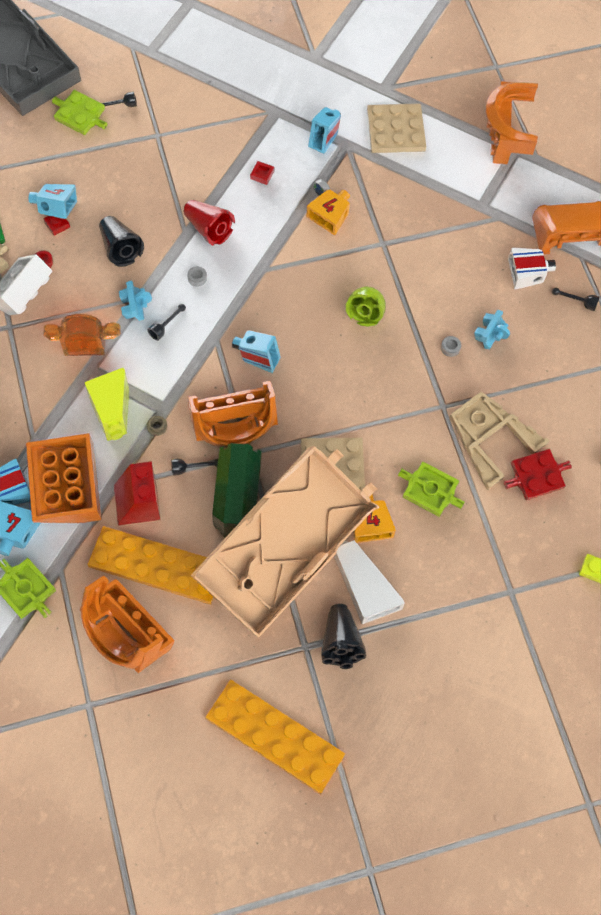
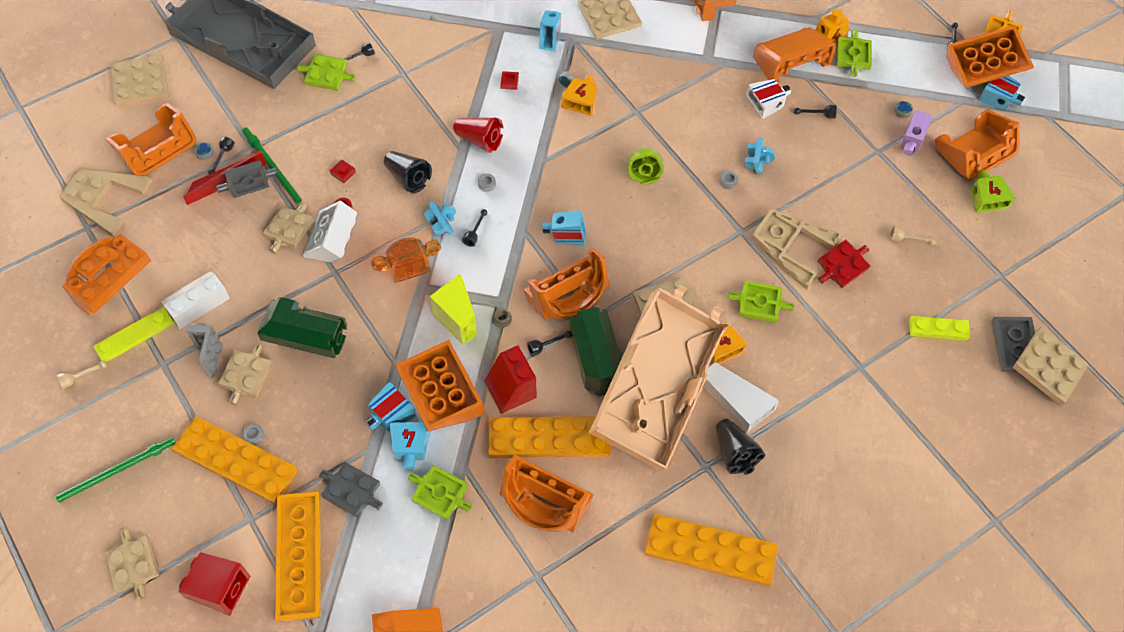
camera: 15 degrees left, 5 degrees down
medium azure torso [29,184,77,219] -> none

